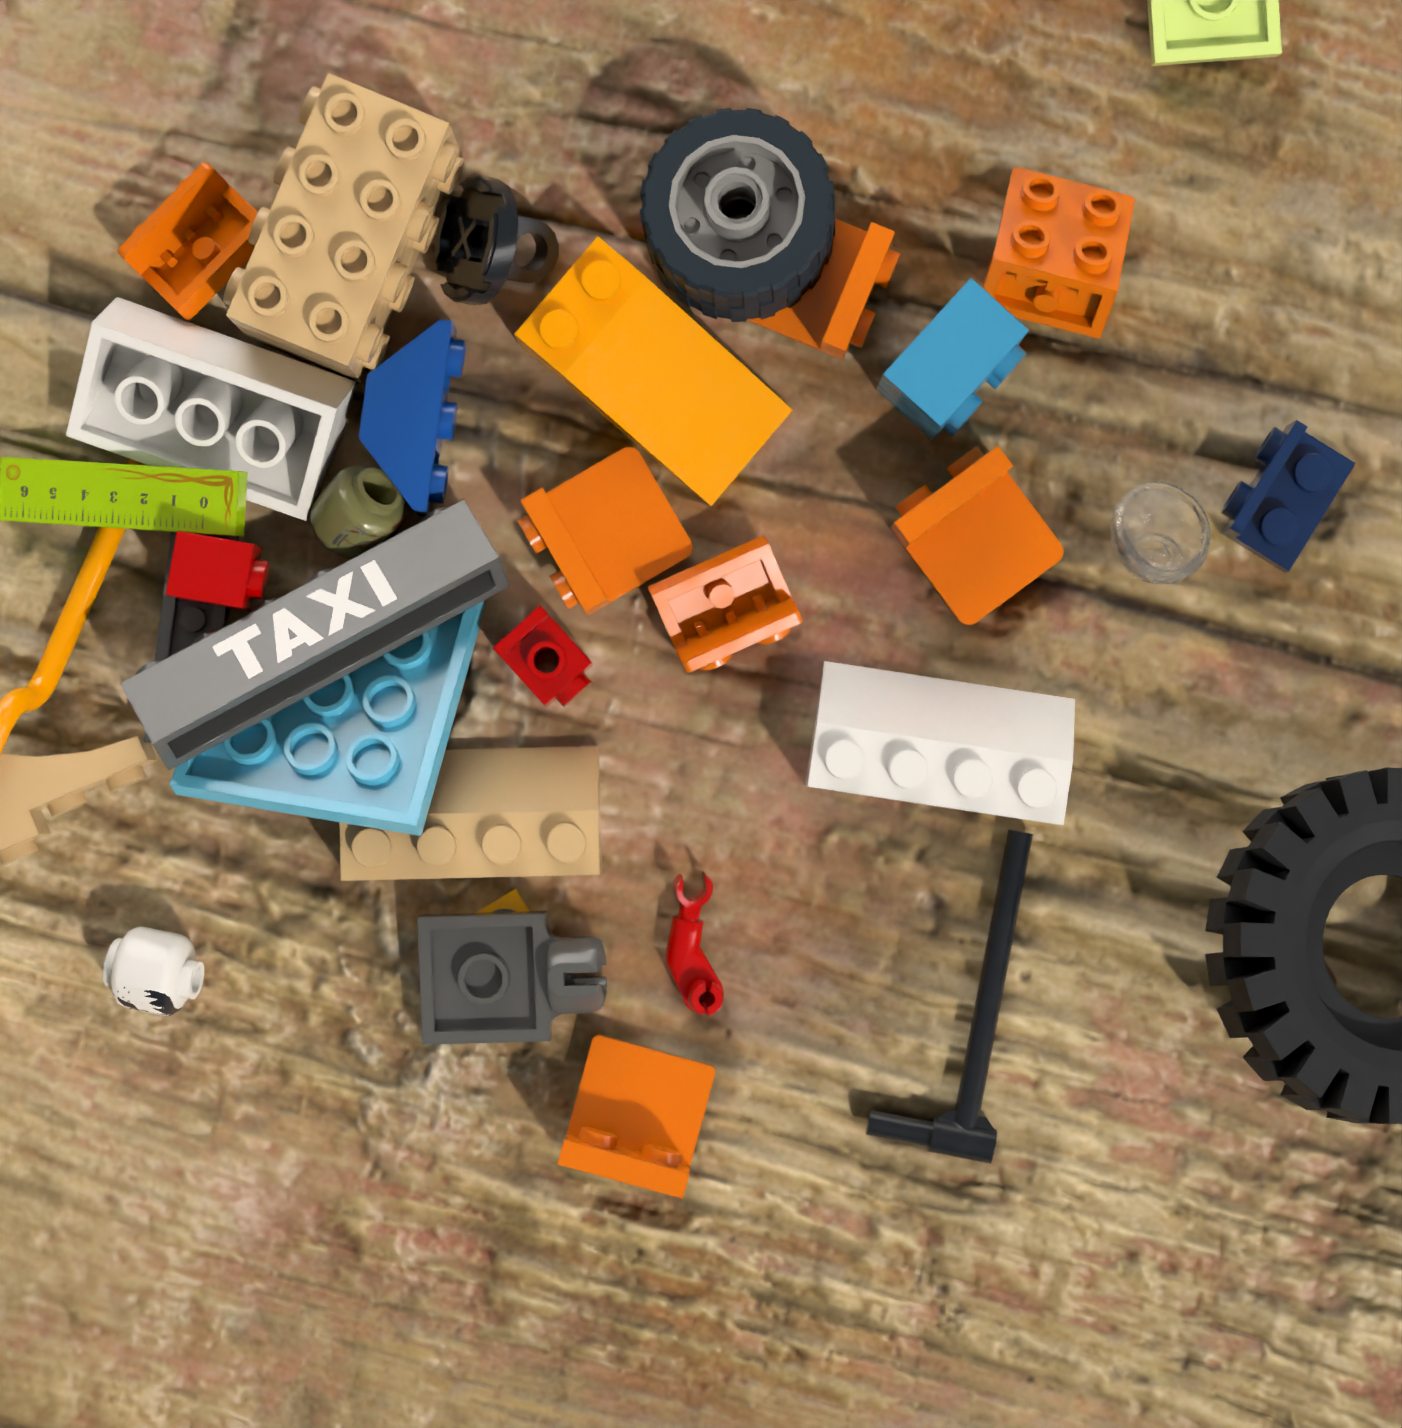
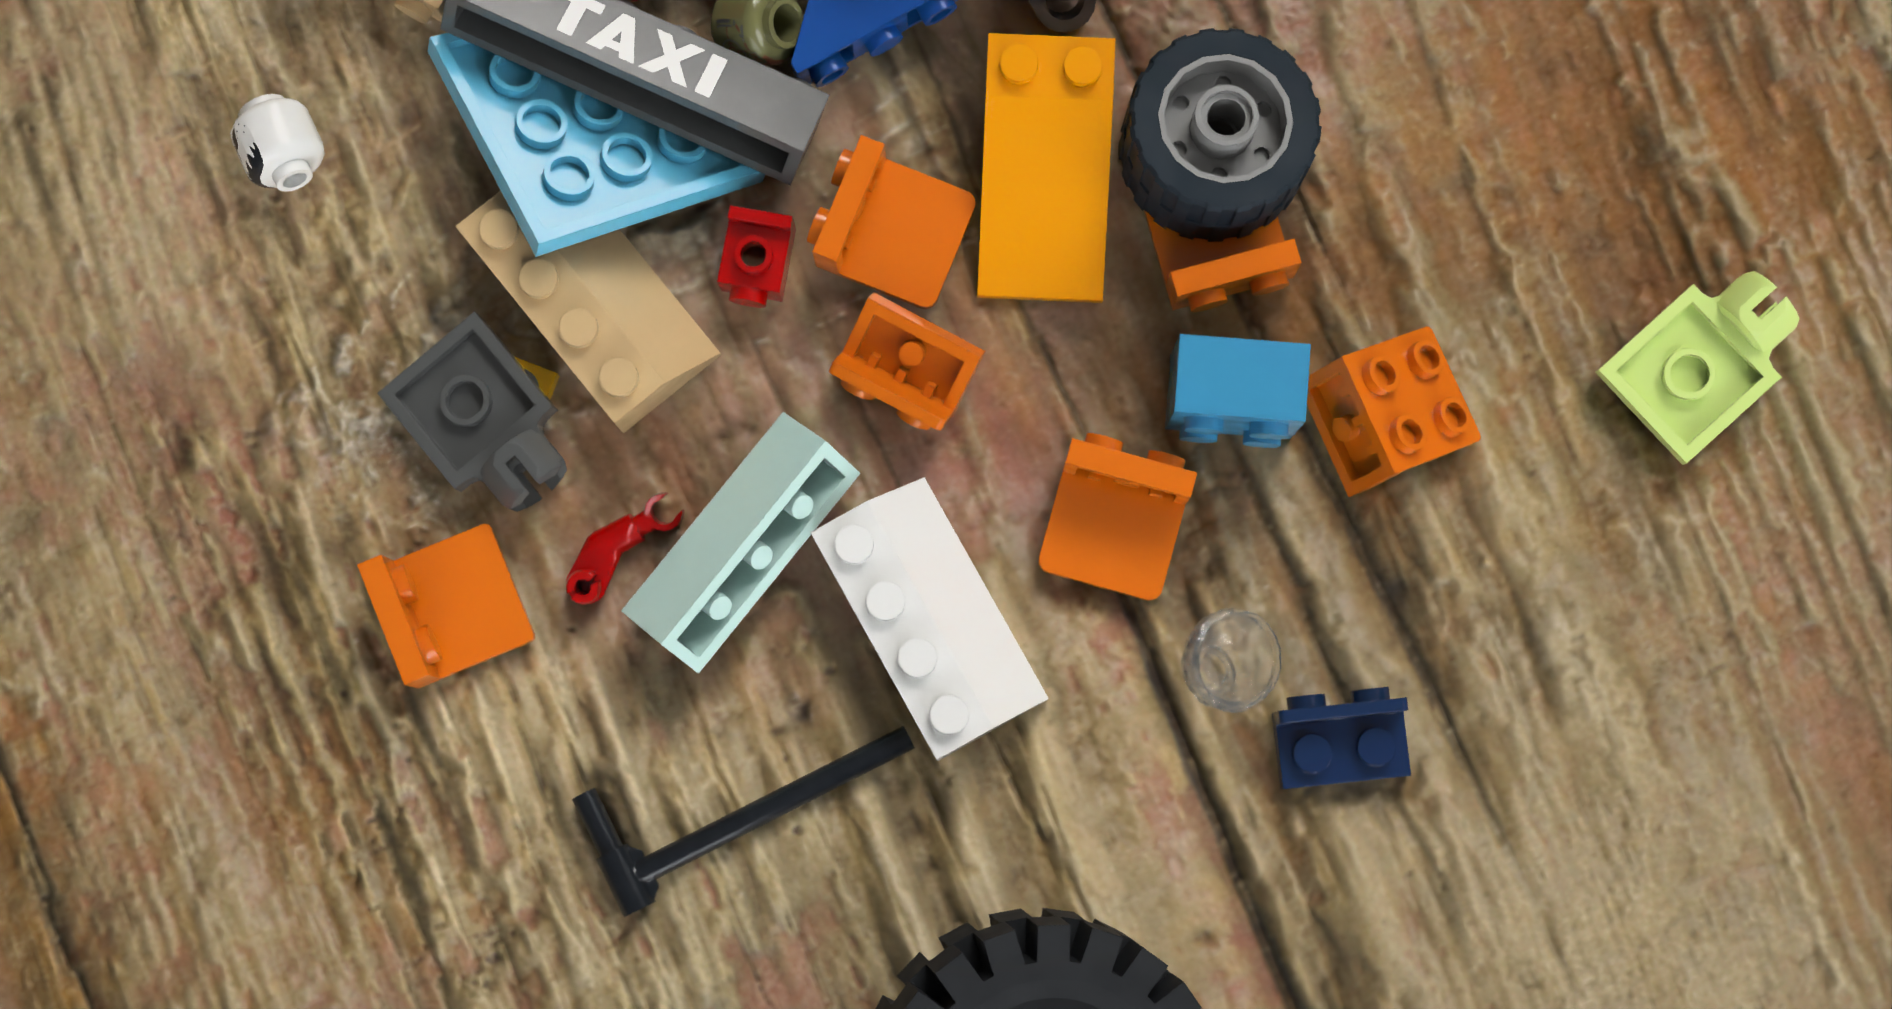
camera: 55 degrees right, 5 degrees down
none -> light aqua brick [621,412,861,674]

